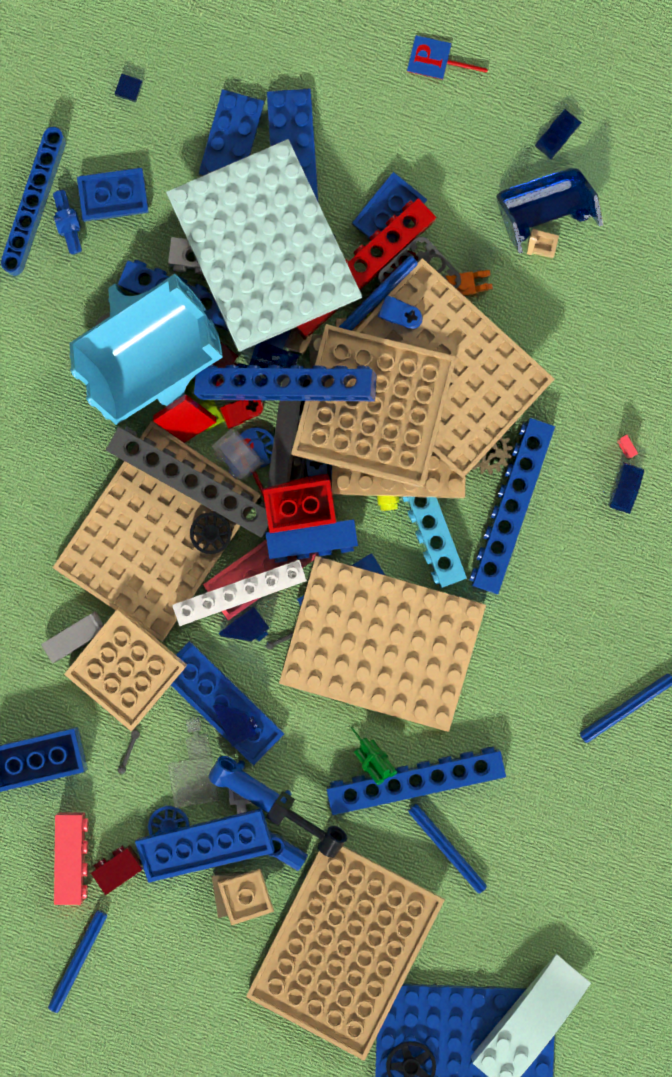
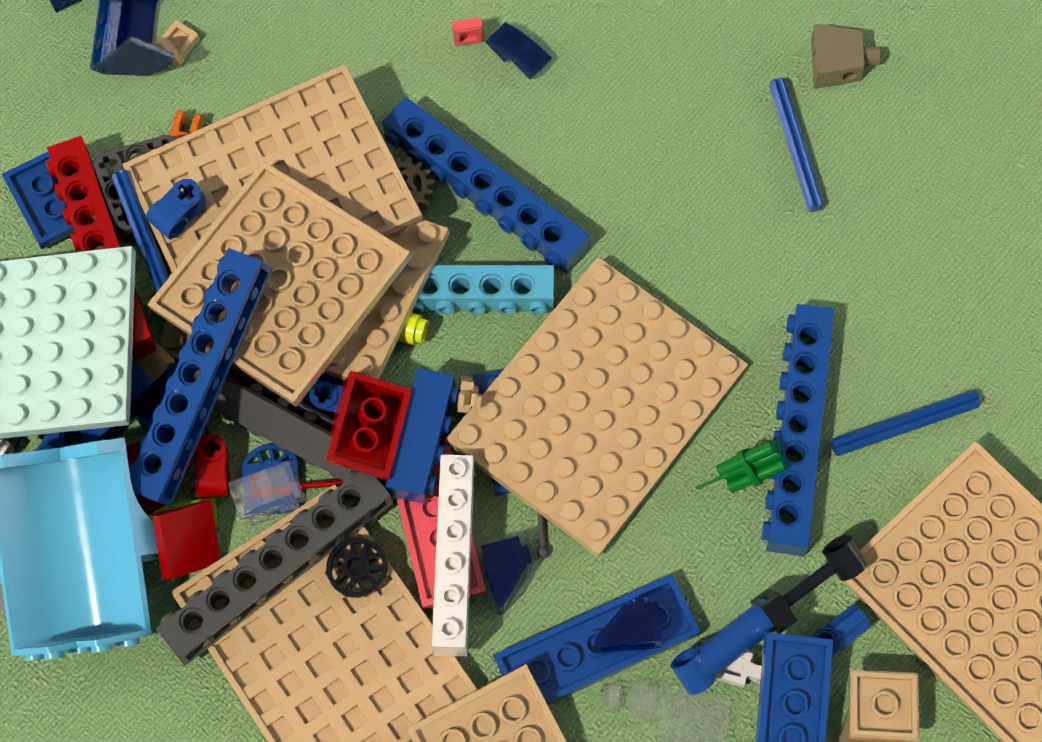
camera: 65 degrees left, 20 degrees down
none -> tan plate [456,375,483,413]

